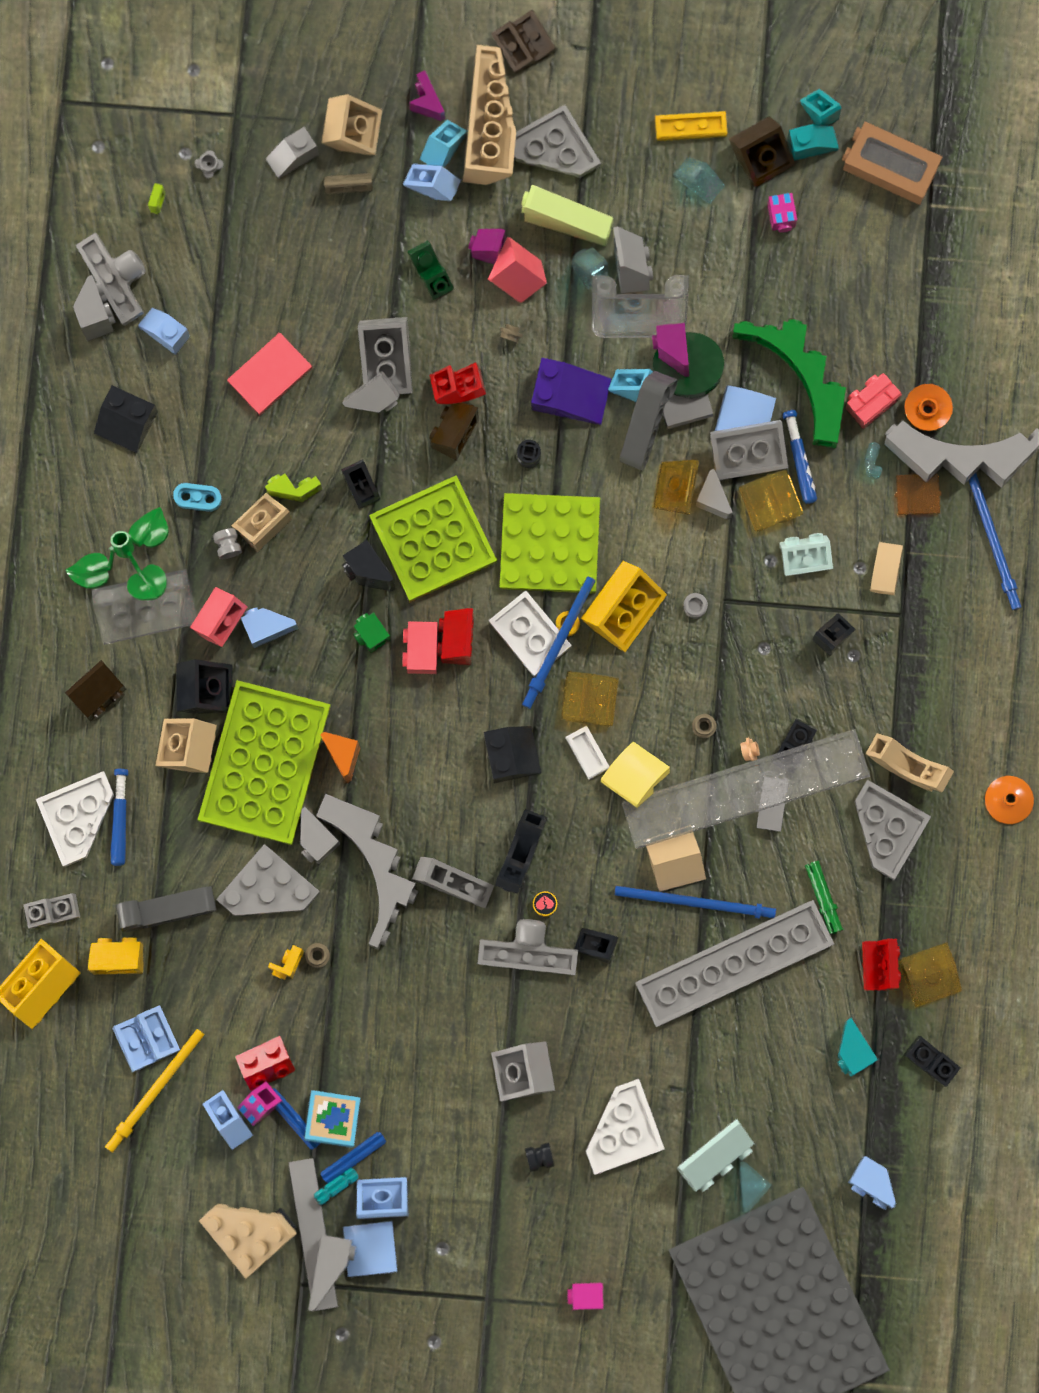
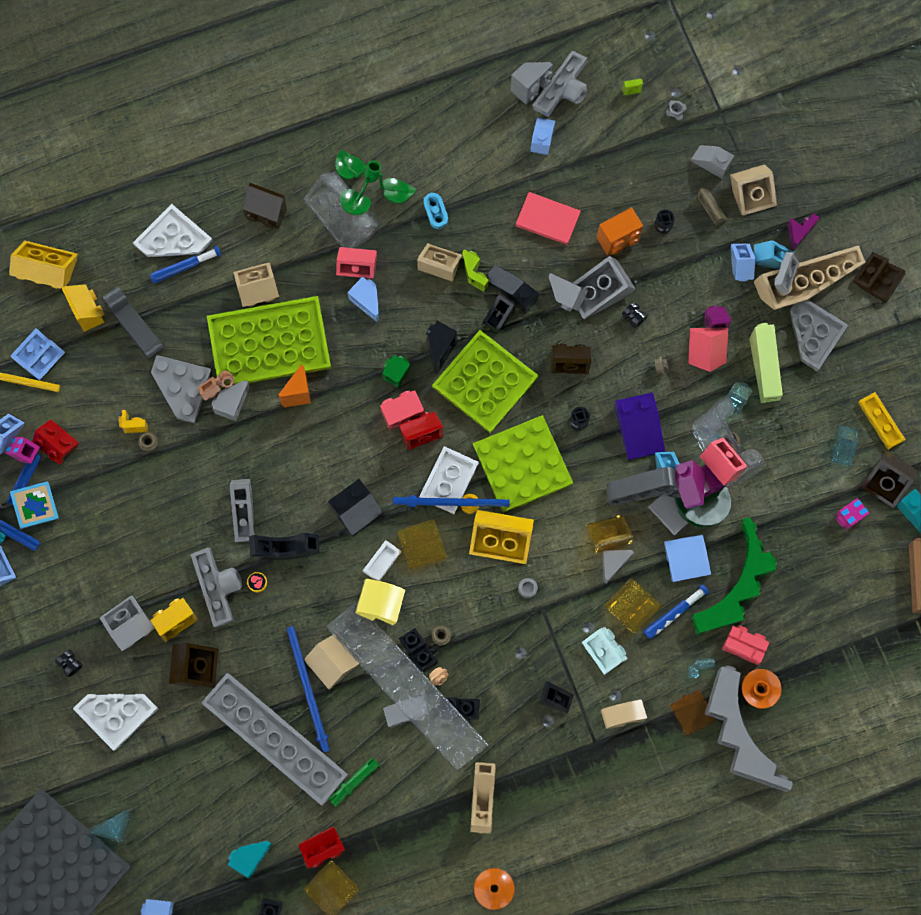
camera: 60 degrees right, 5 degrees down
light grey slope [23,893,80,928] -> none
black slope [94,385,158,454] -> none
black slope [176,659,233,714] -> none
light grey wheel [212,528,242,559] -> none
light grey arch [316,794,418,950] -> none
dark green slope [407,240,454,300] -> none
red slope [429,362,486,404] -> none
black slope [574,928,618,964] -> none
light grey slope [613,227,653,294] -> none
light aqua slope [677,1119,754,1192] -> none
light grey plate [710,420,788,480] -> none
light grey plate [855,780,931,880] -> none
blue bar [969,473,1021,610] -> none
none -> yellow slope [150,598,198,642]
none -> dark brown slope [169,643,218,688]
none -> nougat plate [198,371,234,401]
none -> black slope [399,628,438,674]
none -> black slope [486,265,539,314]
none -> orange brick [597,207,643,256]
none -> black wheel [622,302,648,328]
none -> black wheel [654,210,675,234]
none -> magenta slope [676,460,705,509]
none -> coral brick [700,437,748,486]
none -> light grey plate [774,252,799,295]

